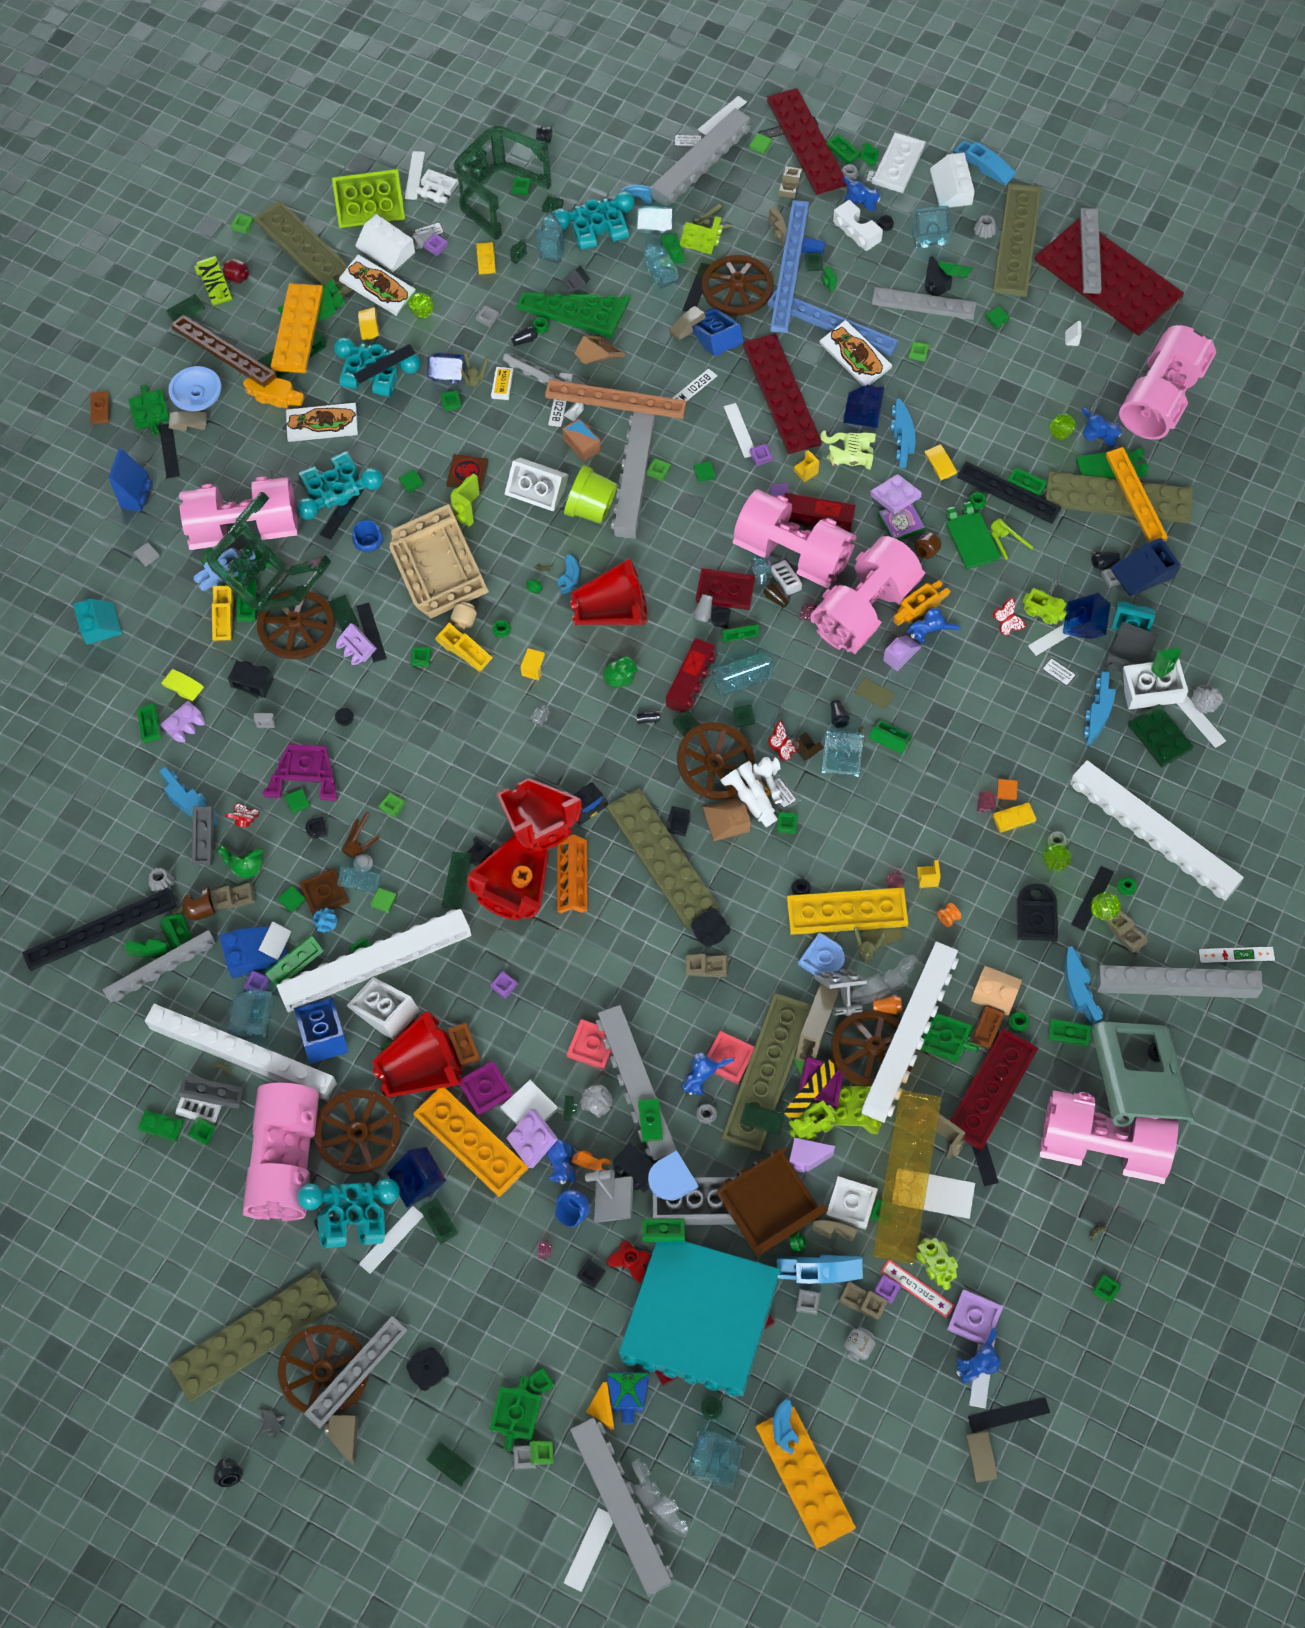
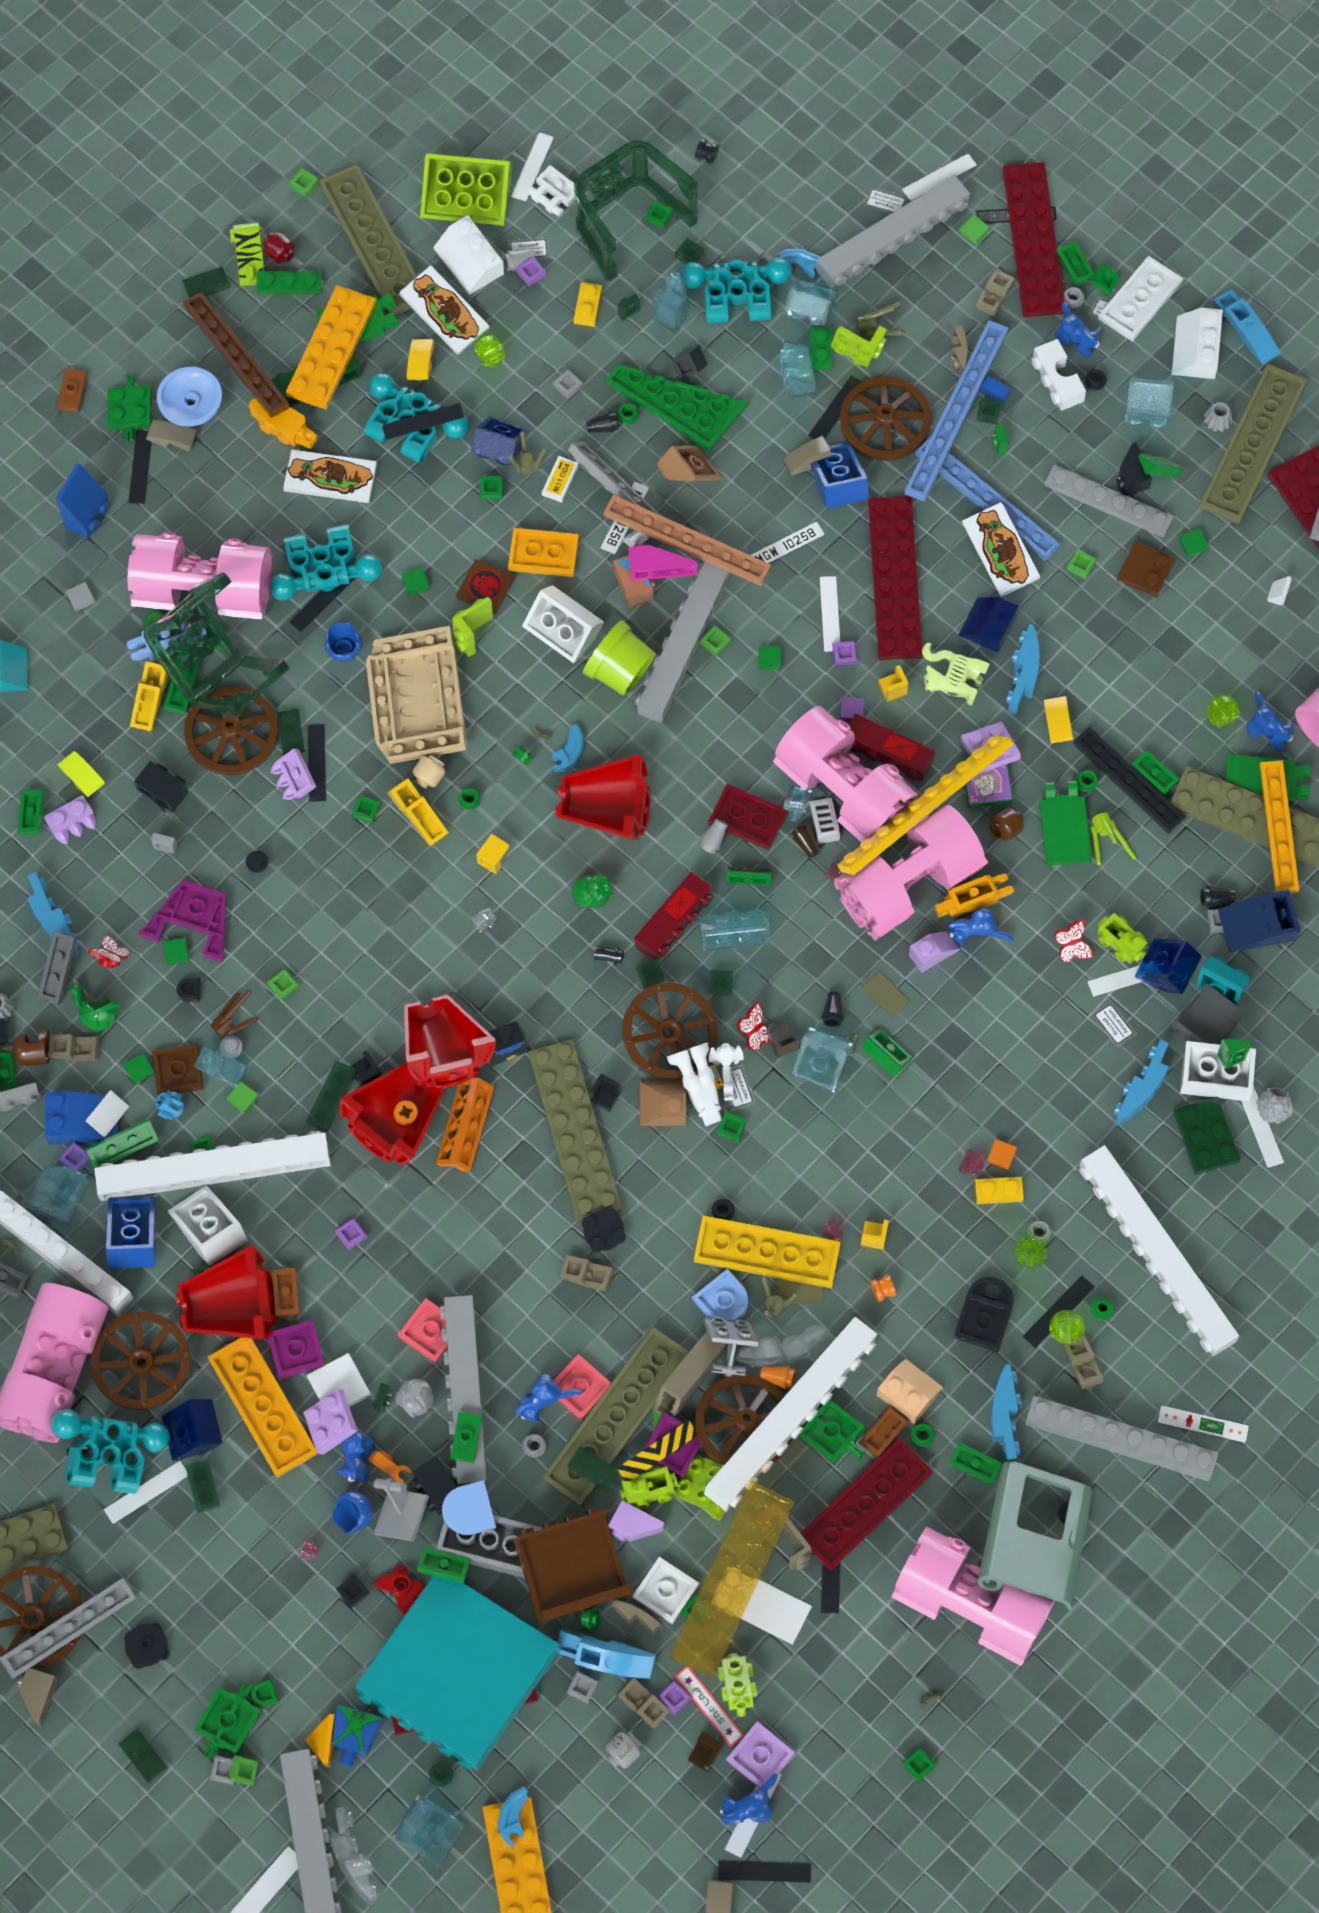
camera: 15 degrees right, 5 degrees up
black tile [711,608,731,629] -> none
none -> green plate [256,271,321,294]
none -> light orange plate [508,528,579,577]
none -> dark pink slope [628,544,697,581]
none -> dark brown panel [688,1732,723,1773]
none -> yellow plate [837,735,1013,875]
none -> reddish brown plate [1117,541,1176,598]

